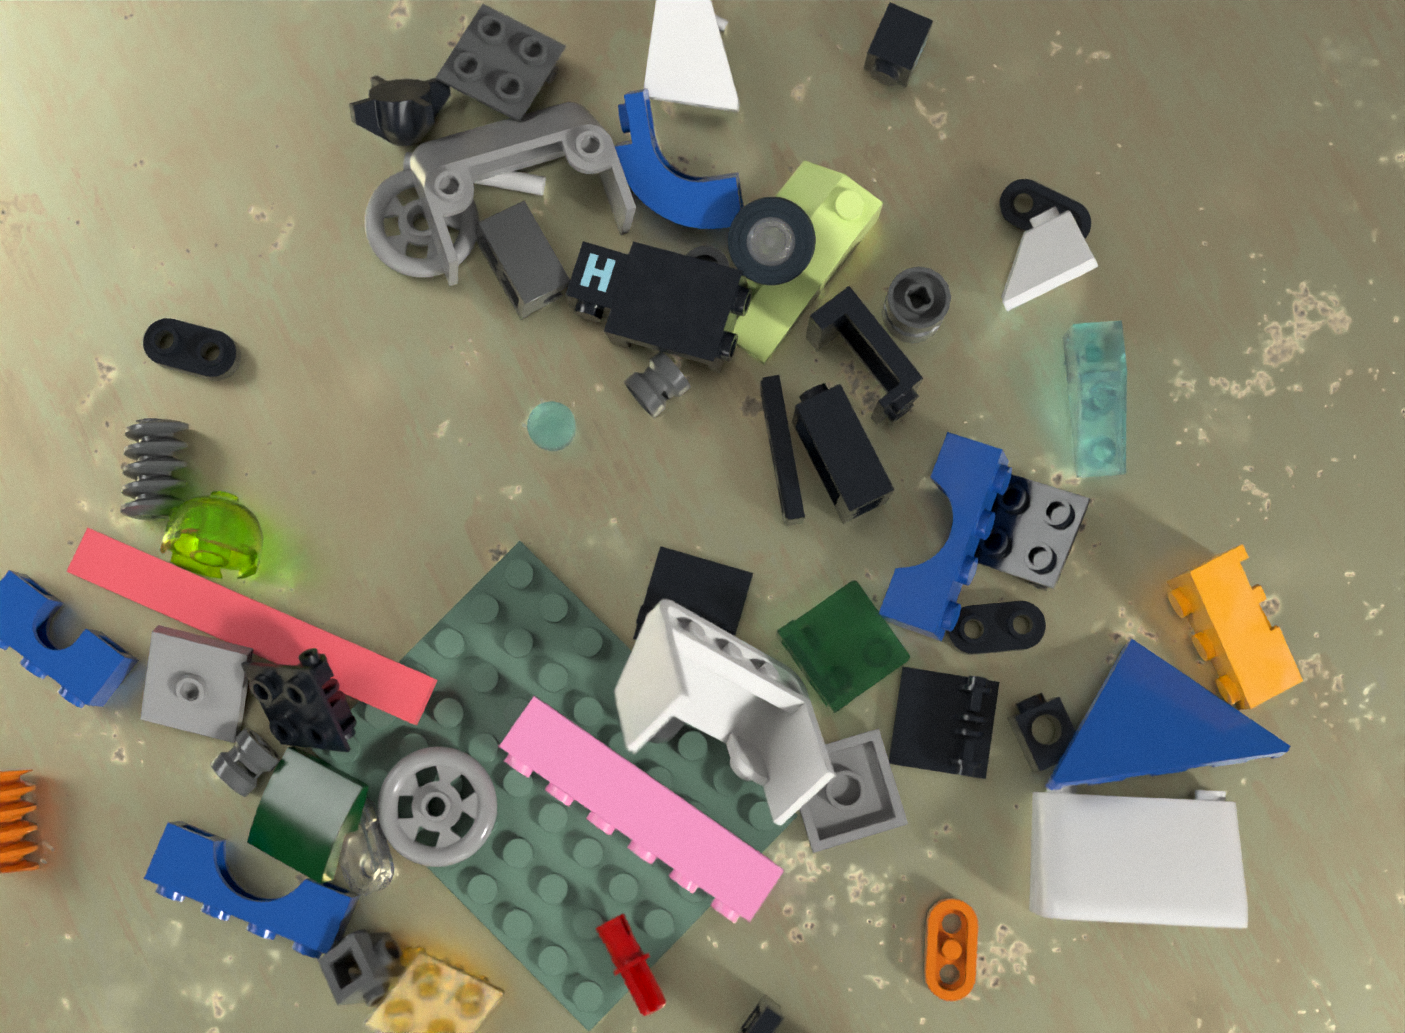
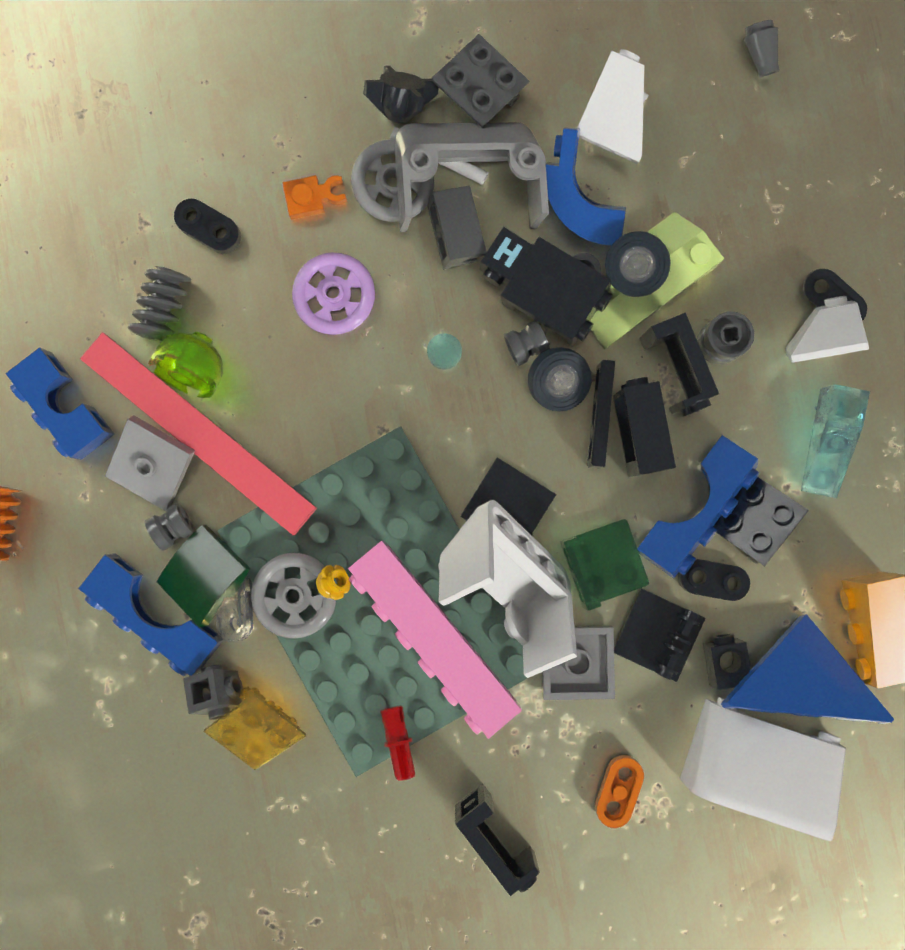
camera: 10 degrees right, 5 degrees up
black hinge [241,648,357,752] -> none
black brick [864,2,933,87] -> none
none -> orange plate [282,175,347,220]
none -> lavender plate [292,252,375,335]
none -> yellow plate [316,565,350,600]
none -> black wheel [528,347,592,411]

